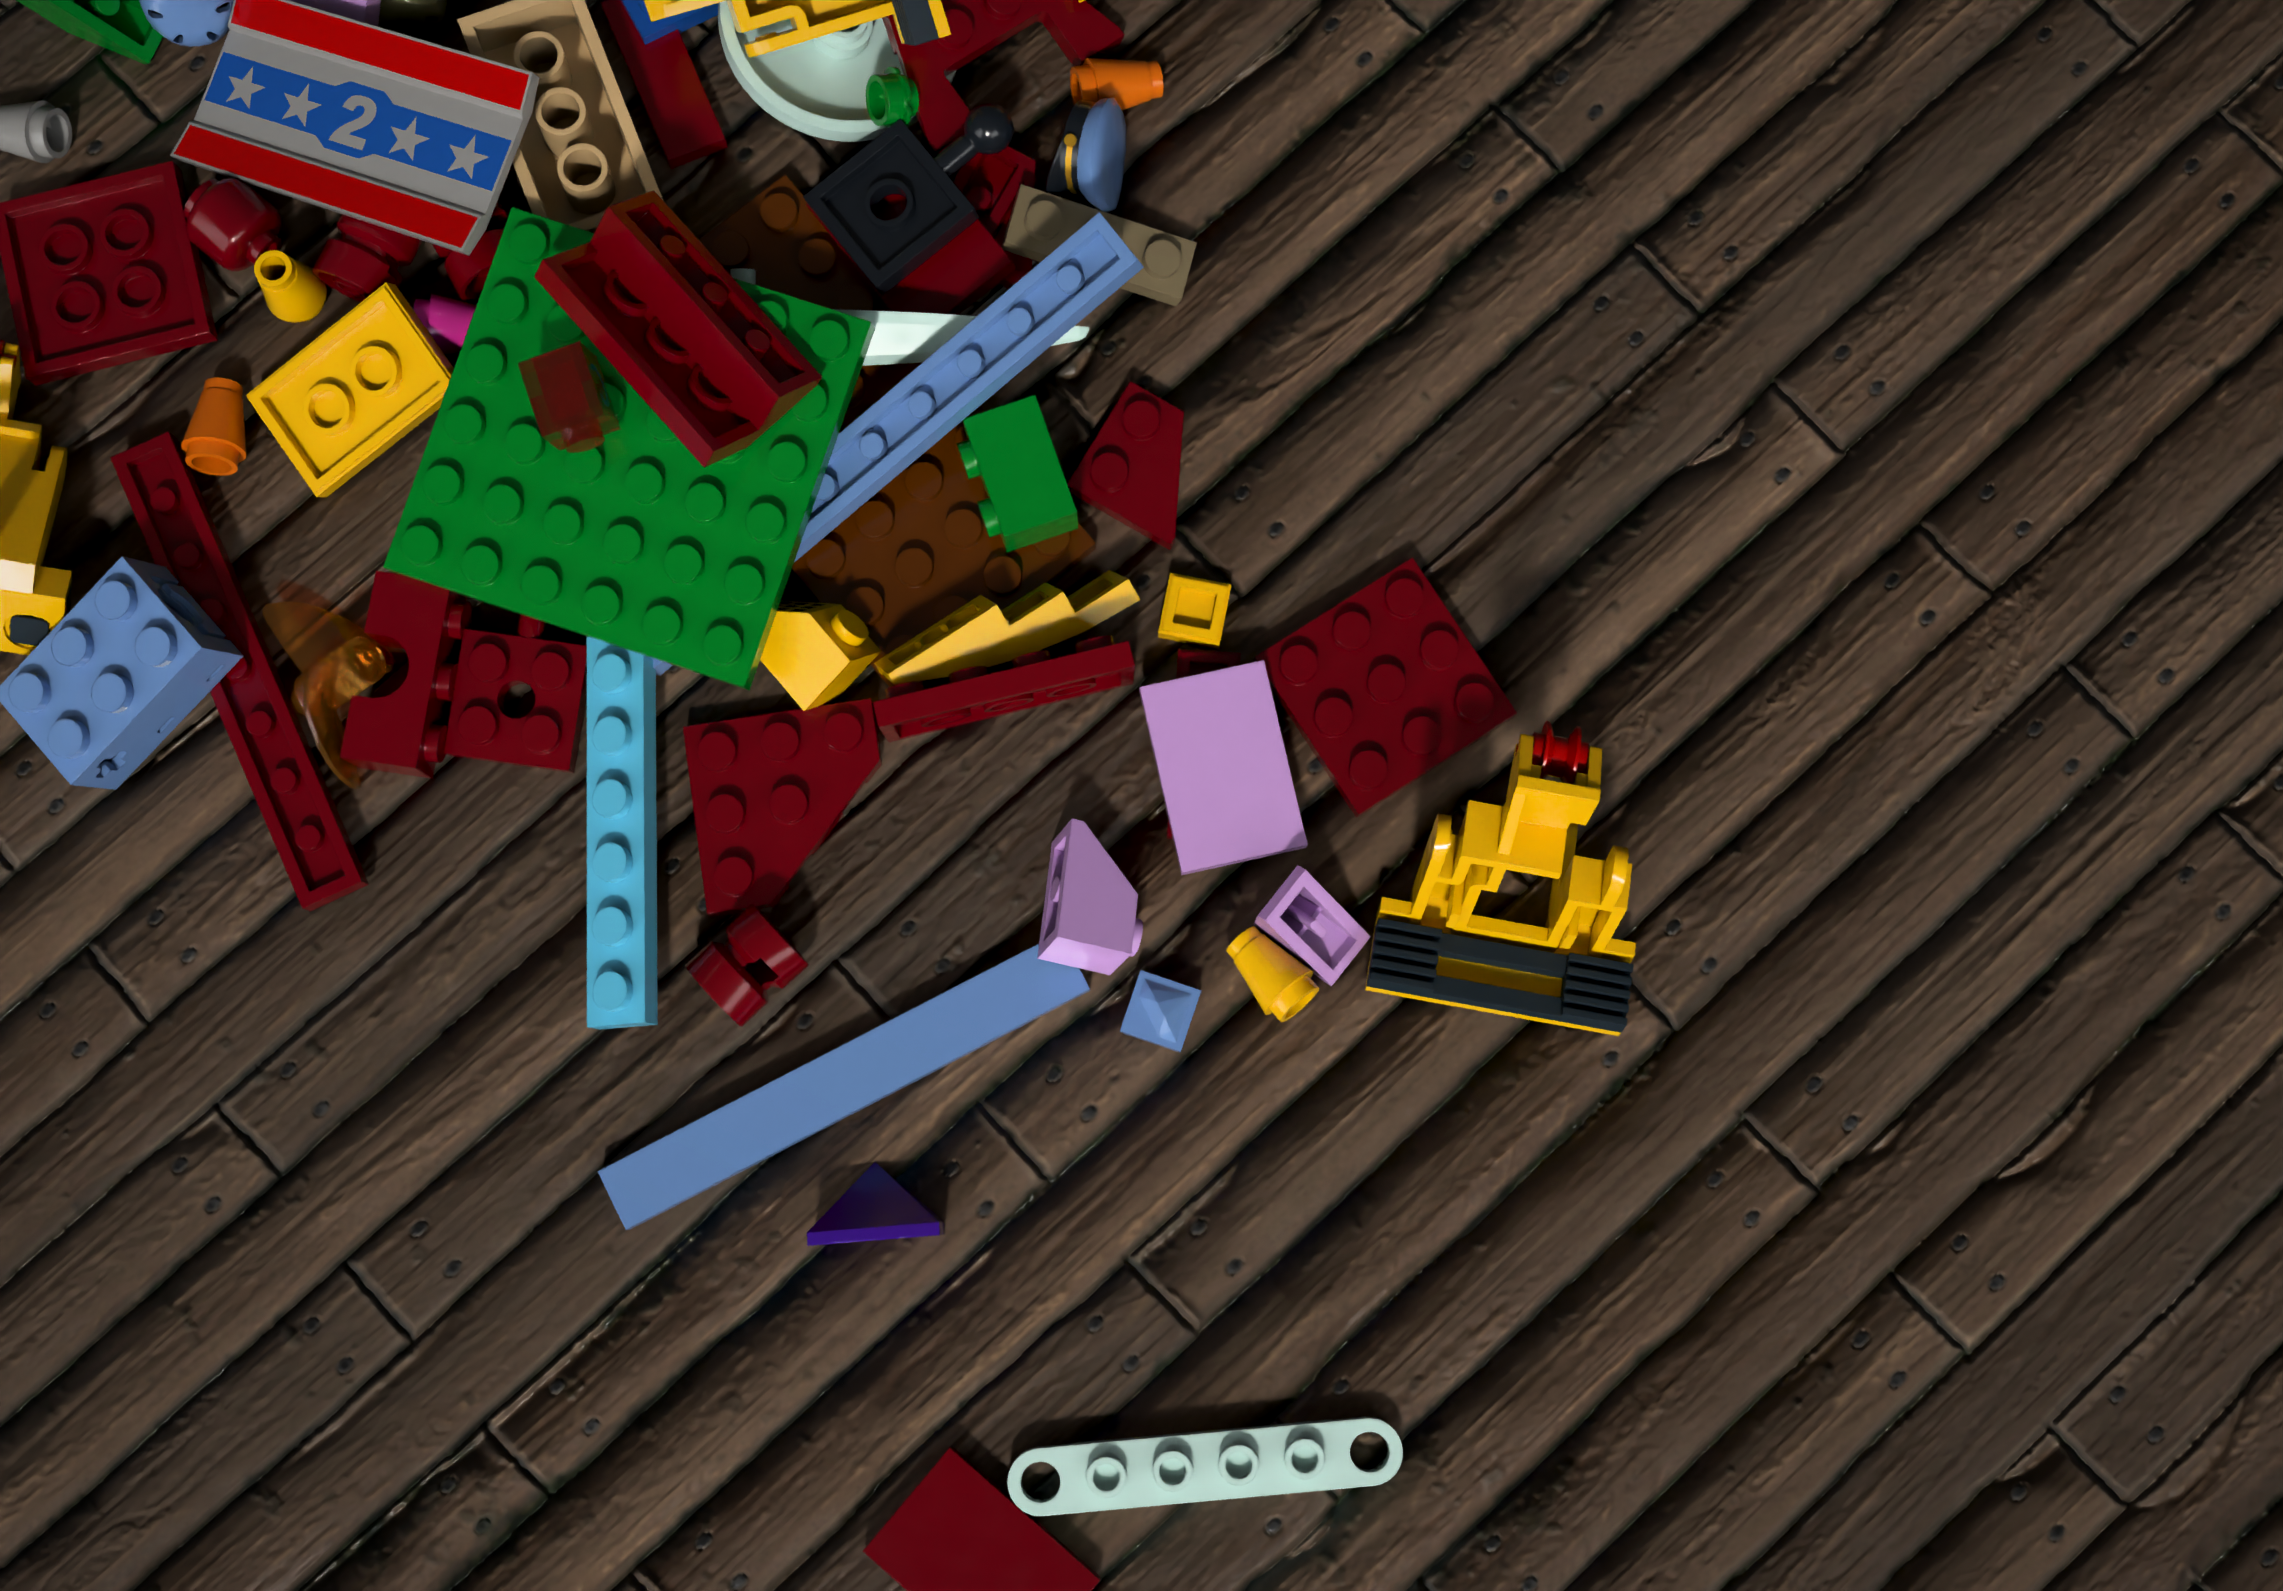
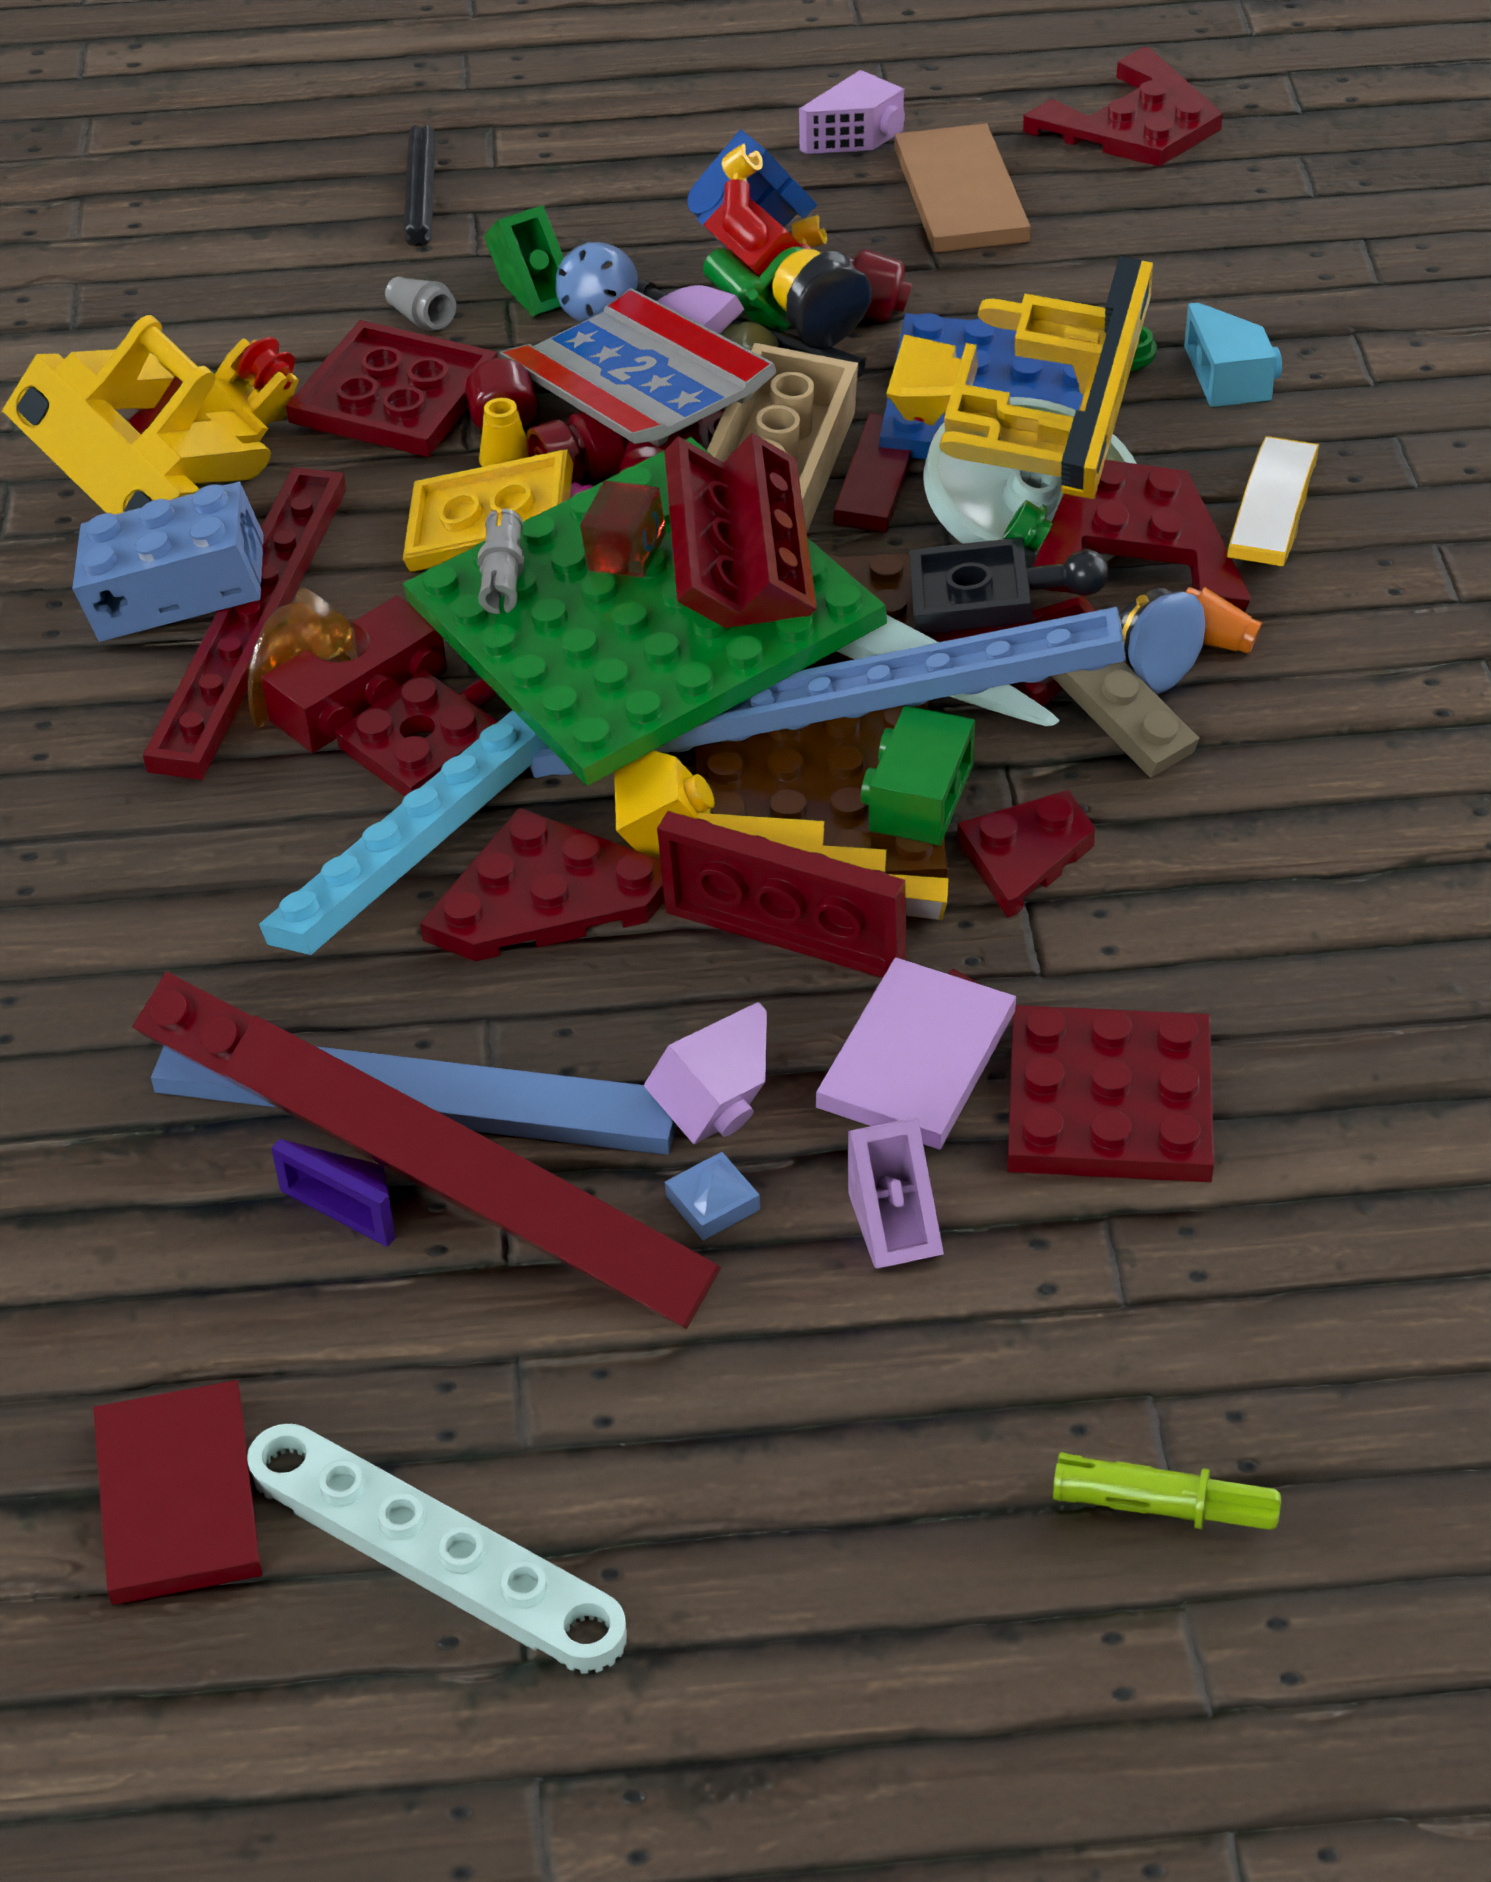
camera: 40 degrees right, 35 degrees down
orange cone [181,377,246,476] -> none
dark red wheel [685,904,809,1027] -> none
yellow tile [1158,573,1231,649] -> none
yellow cone [1226,926,1319,1023] -> none
yellow container [1365,720,1636,1036] -> none
none -> dark red slope [132,971,721,1329]
none -> light grey pin [477,509,525,614]
none -> lime axle [1053,1452,1281,1530]

